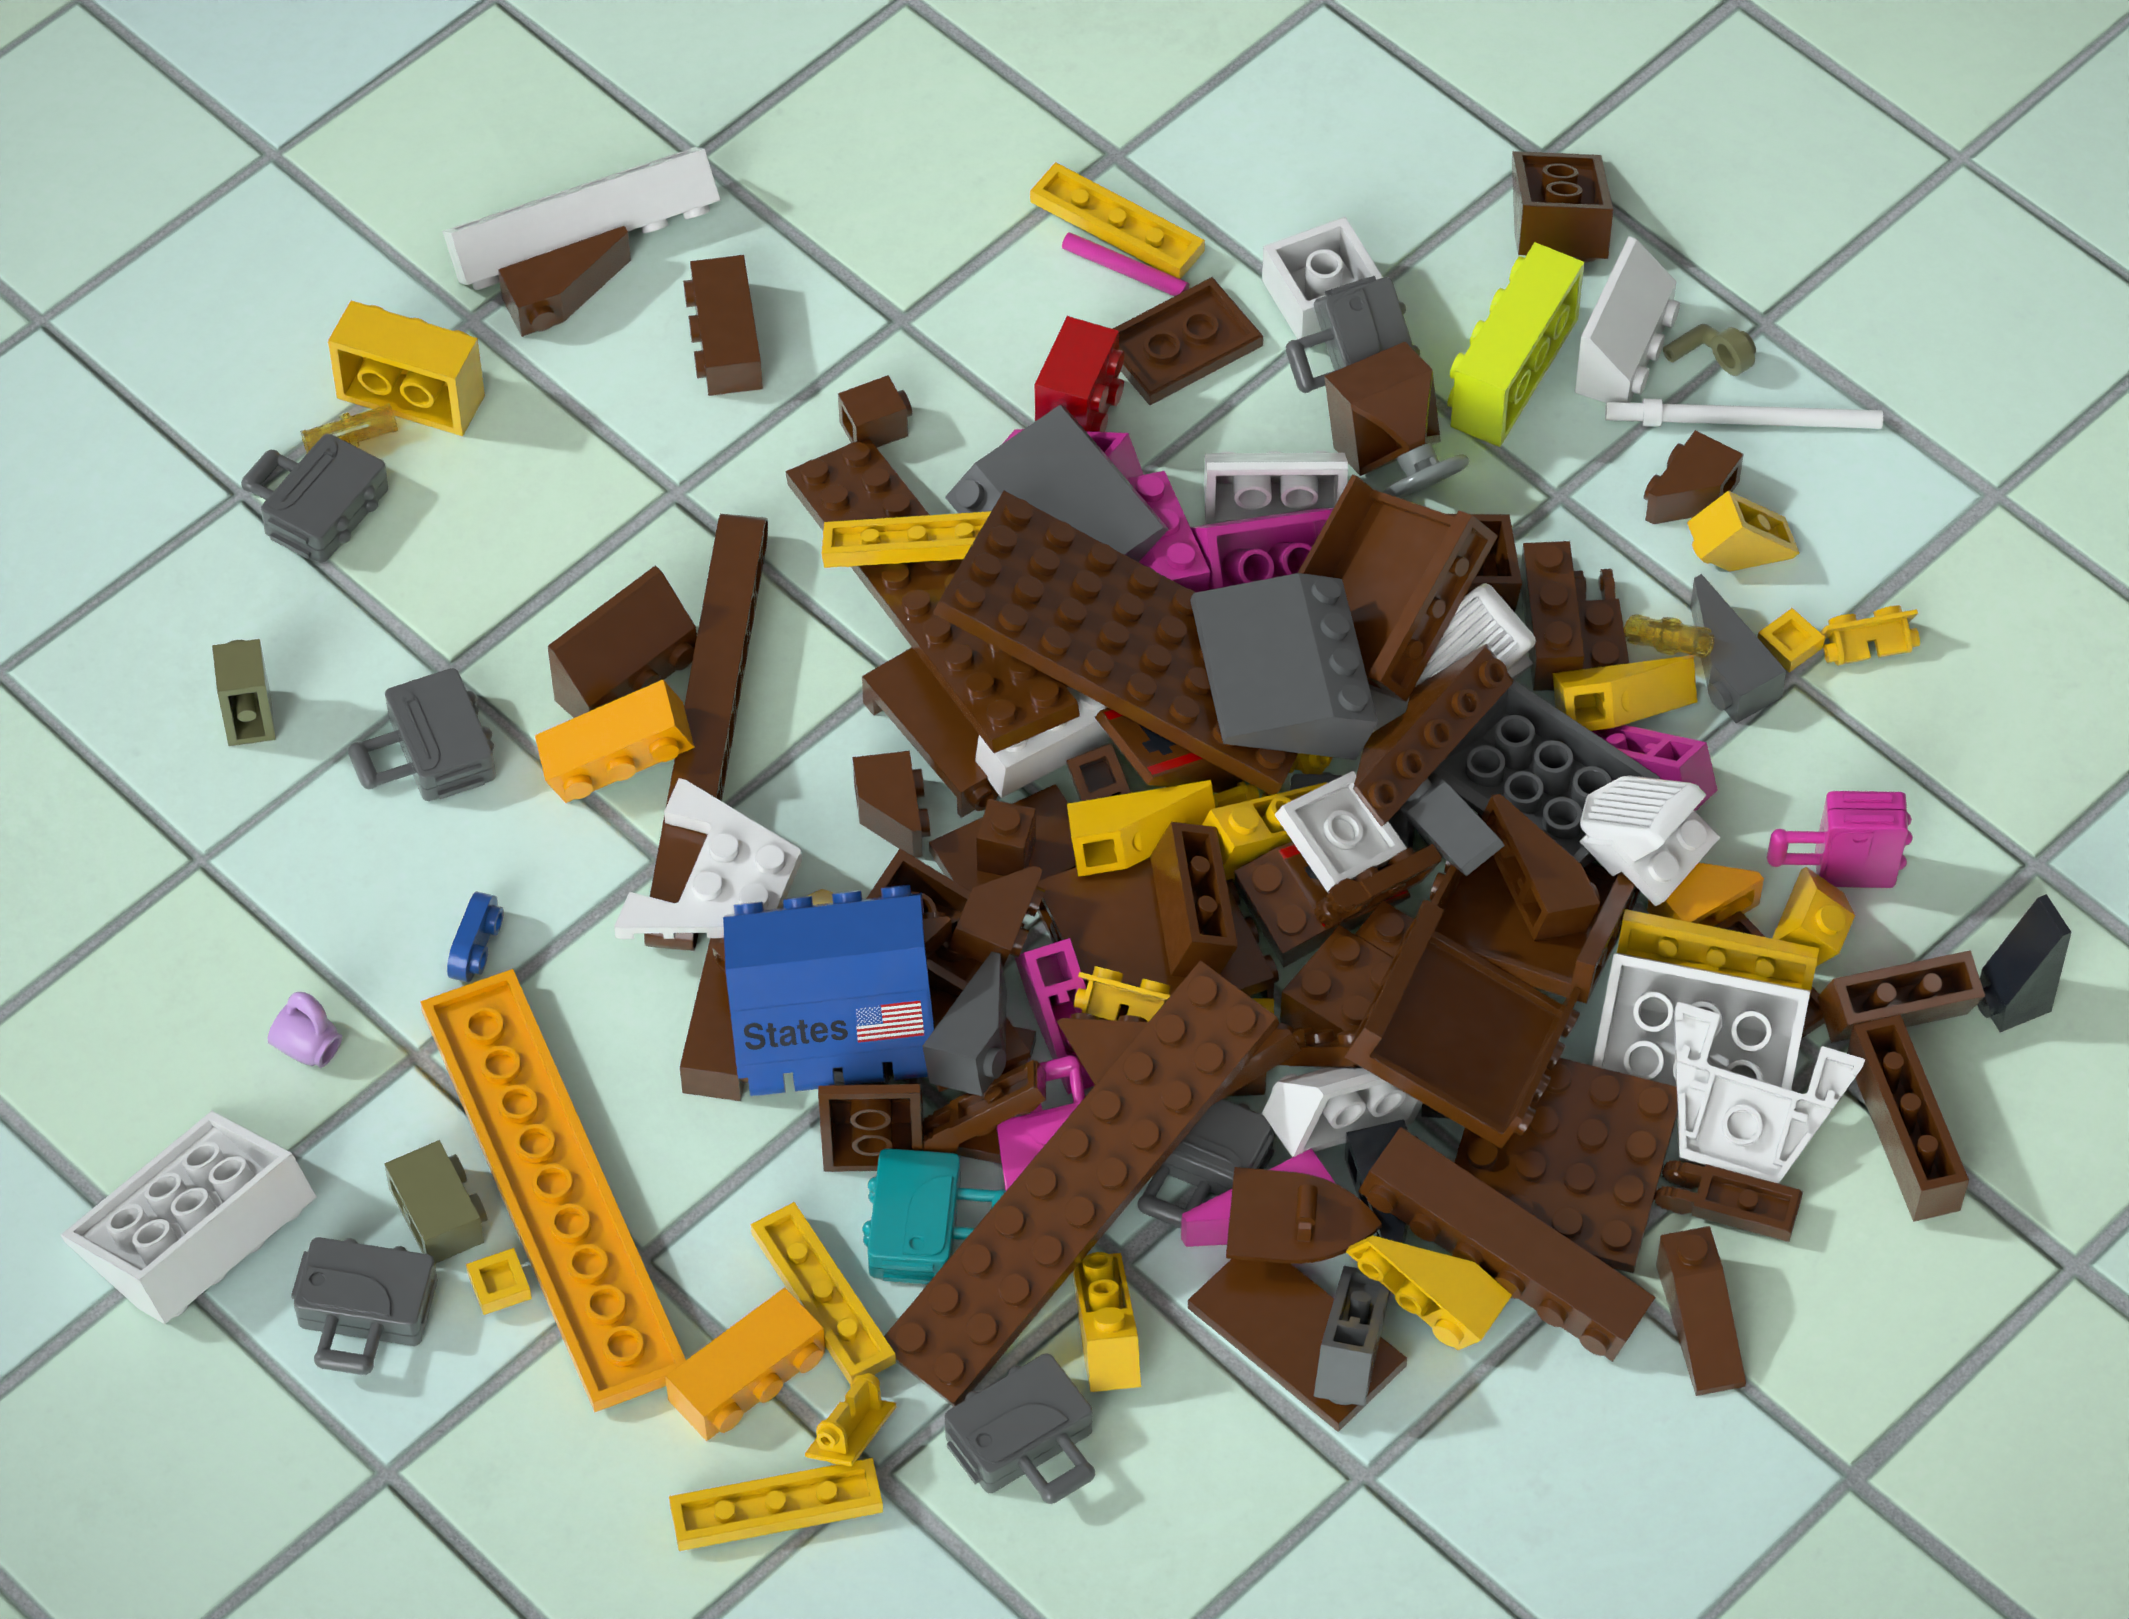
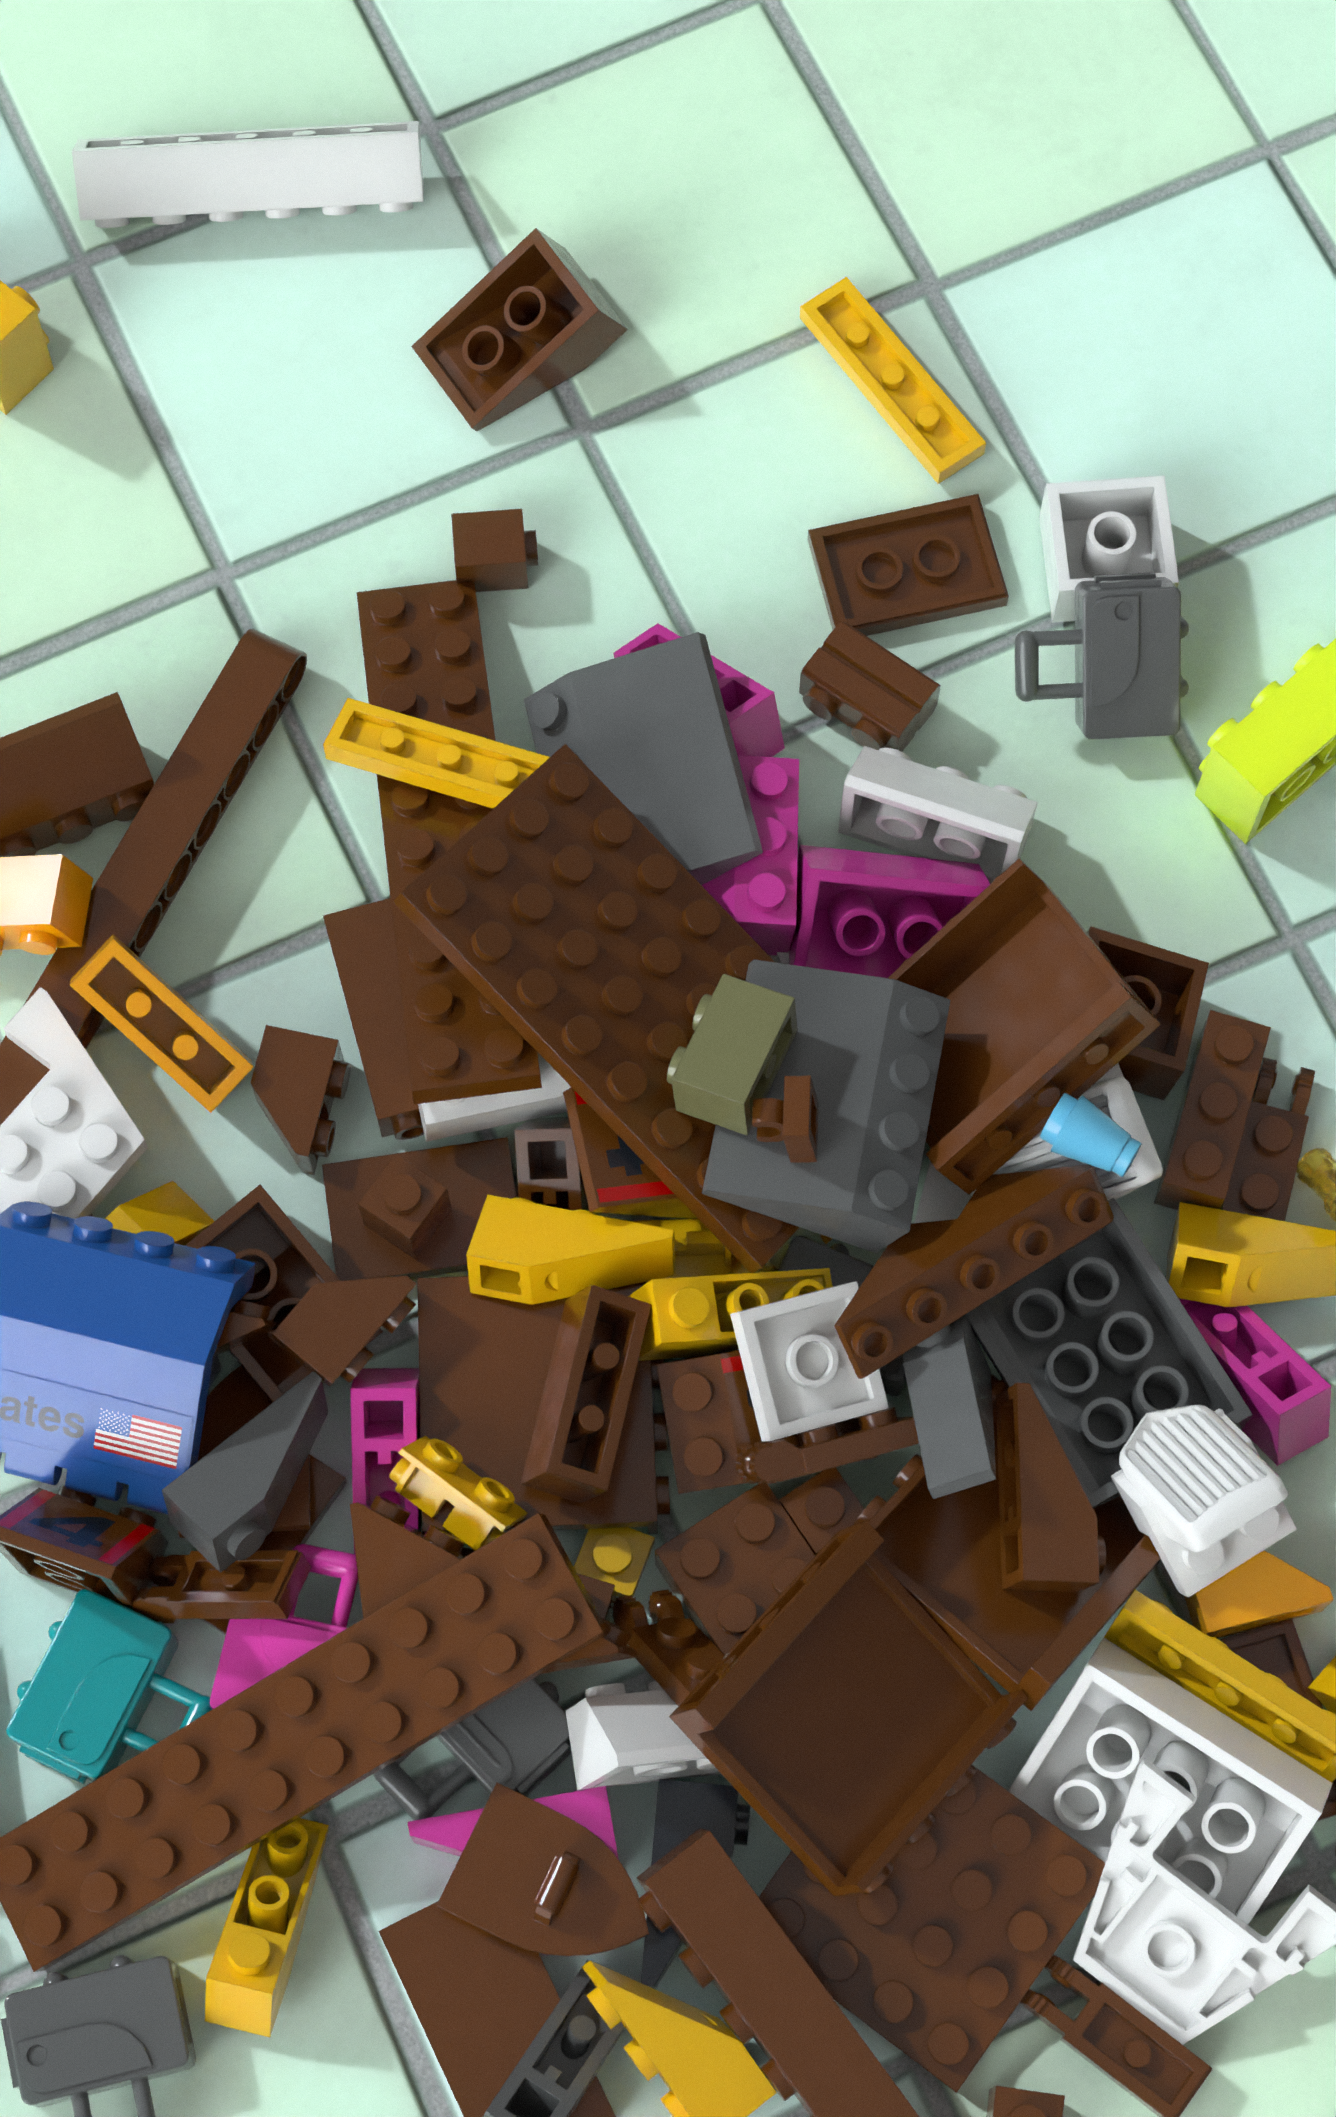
camera: 20 degrees right, 15 degrees up
reddish brown slope [498,226,631,337] -> none
reddish brown brick [683,255,763,396] -> none
red brick [1034,316,1124,432] -> none
dark pink bar [1062,232,1190,296] -> none
reddish brown piece [1324,342,1469,498] -> none
none -> light orange brick [70,934,254,1113]
none -> reddish brown slope [411,228,628,431]
none -> olive brick [667,974,798,1136]
none -> reddish brown tile [752,1075,819,1163]
none -> reddish brown brick [799,620,941,752]
none -> medium azure cone [1040,1093,1142,1177]

